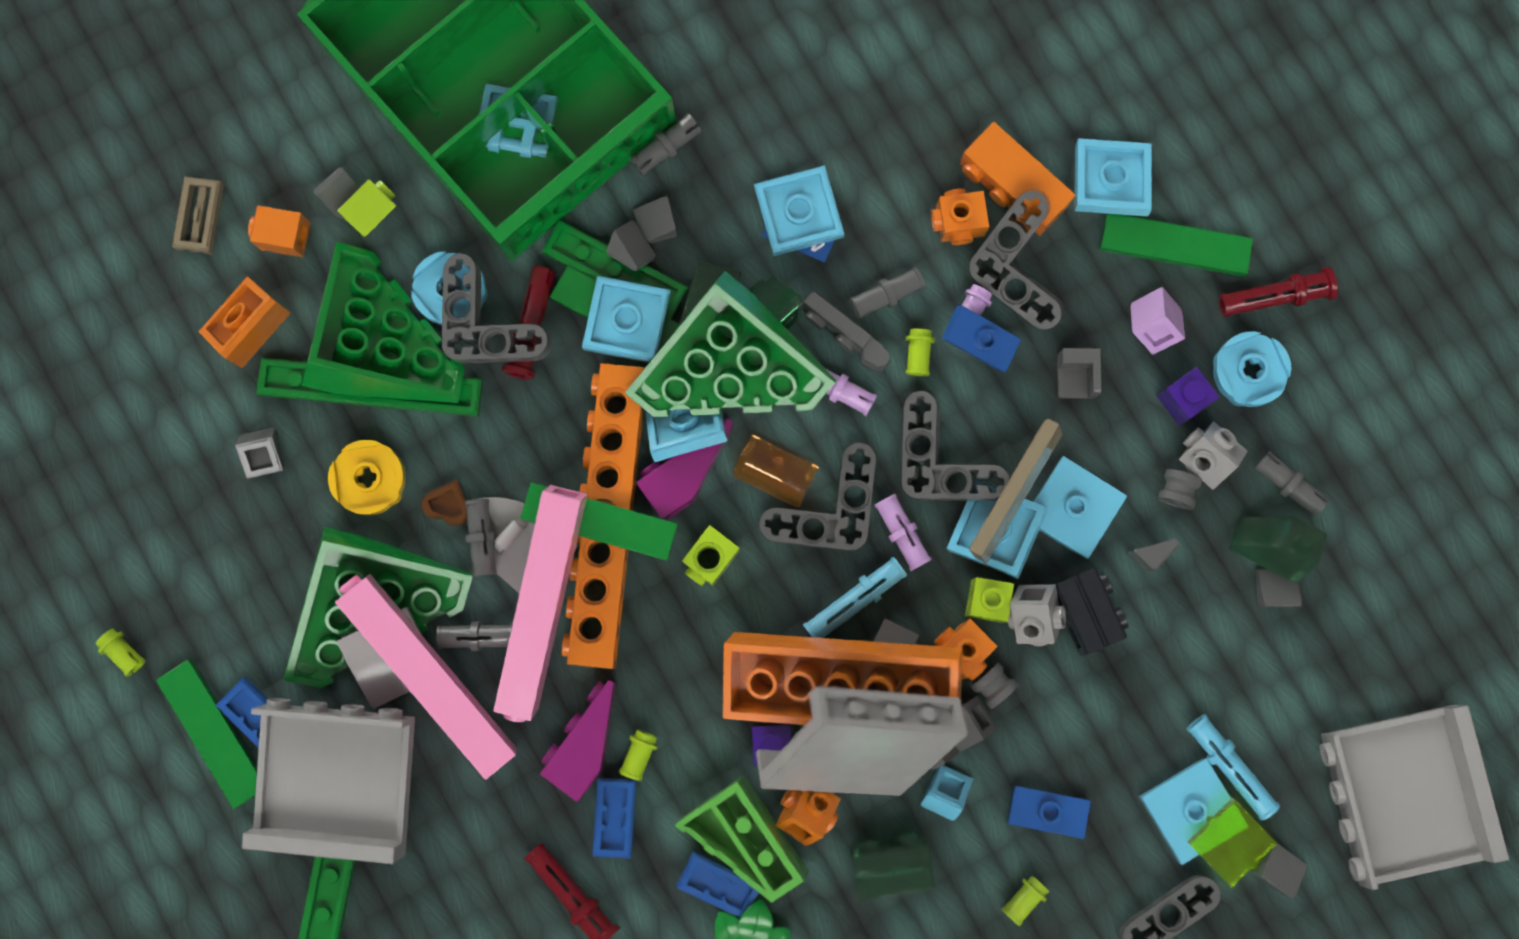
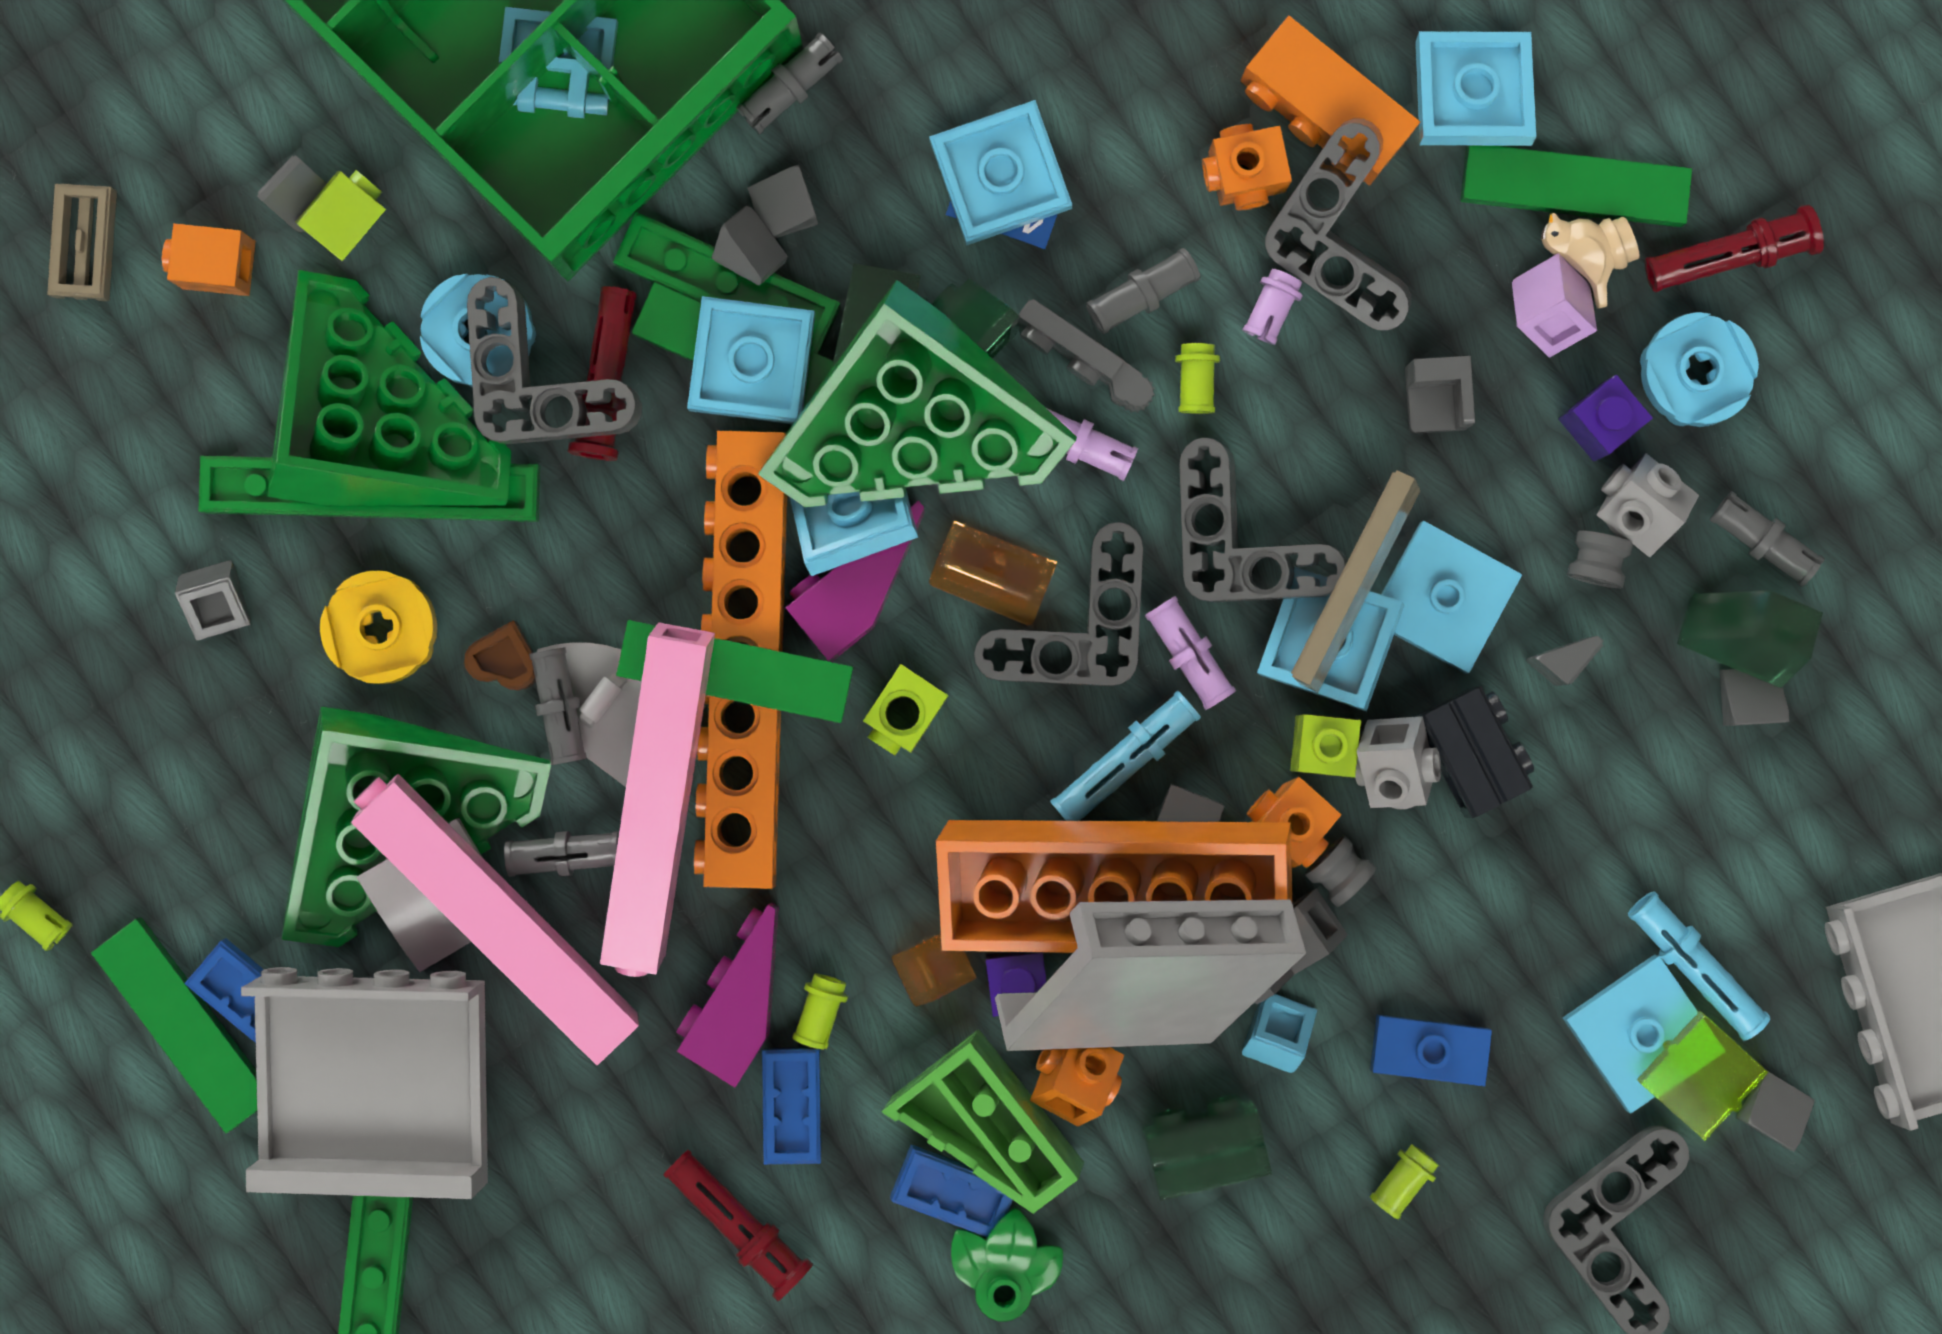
camera: 10 degrees left, 5 degrees up
orange slope [198,276,291,368] -> none
blue plate [941,306,1021,373] -> none
none -> clear orange slope [892,933,977,1007]
none -> tan animal [1541,213,1639,309]

